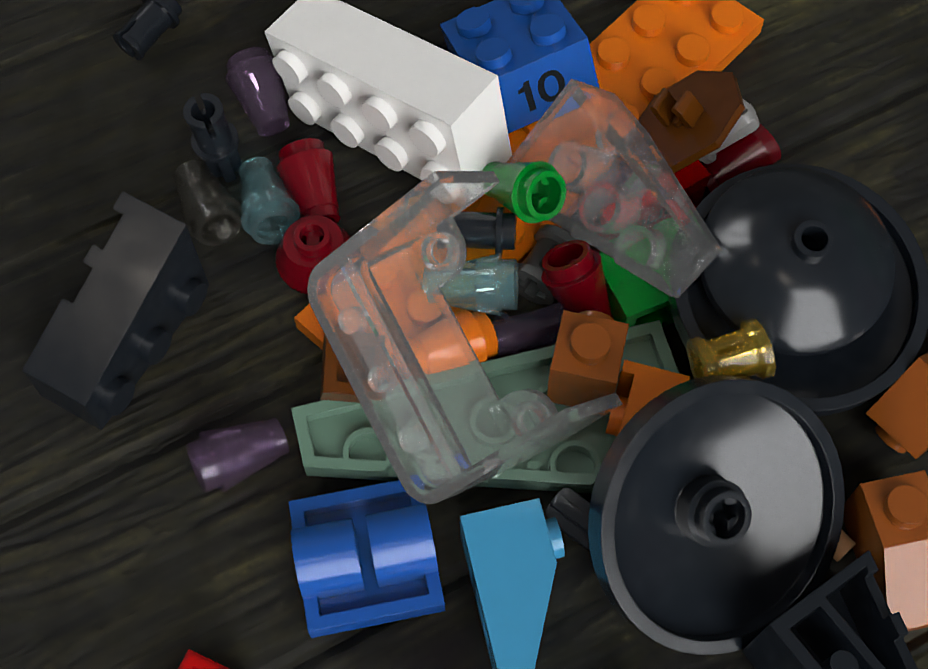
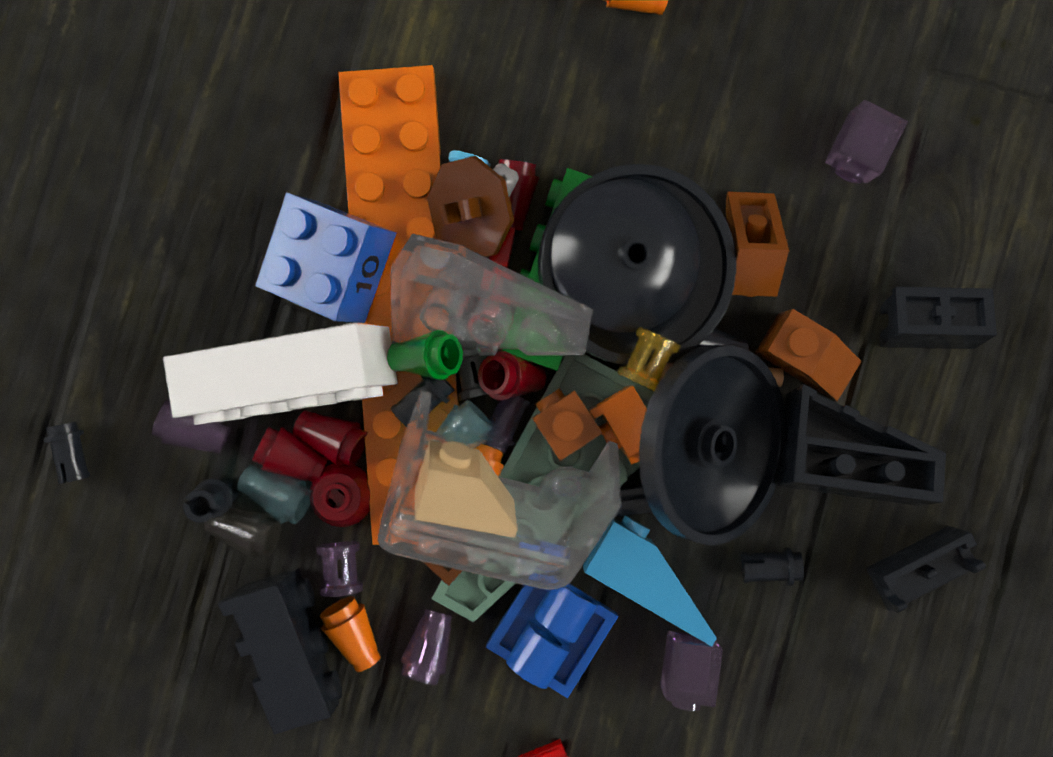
camera: 50 degrees left, 25 degrees up
none -> dark red cone [293,410,368,467]
none -> clear purple bush [316,541,363,597]
none -> orange cone [320,596,381,672]
none -> tan slope [414,440,518,538]

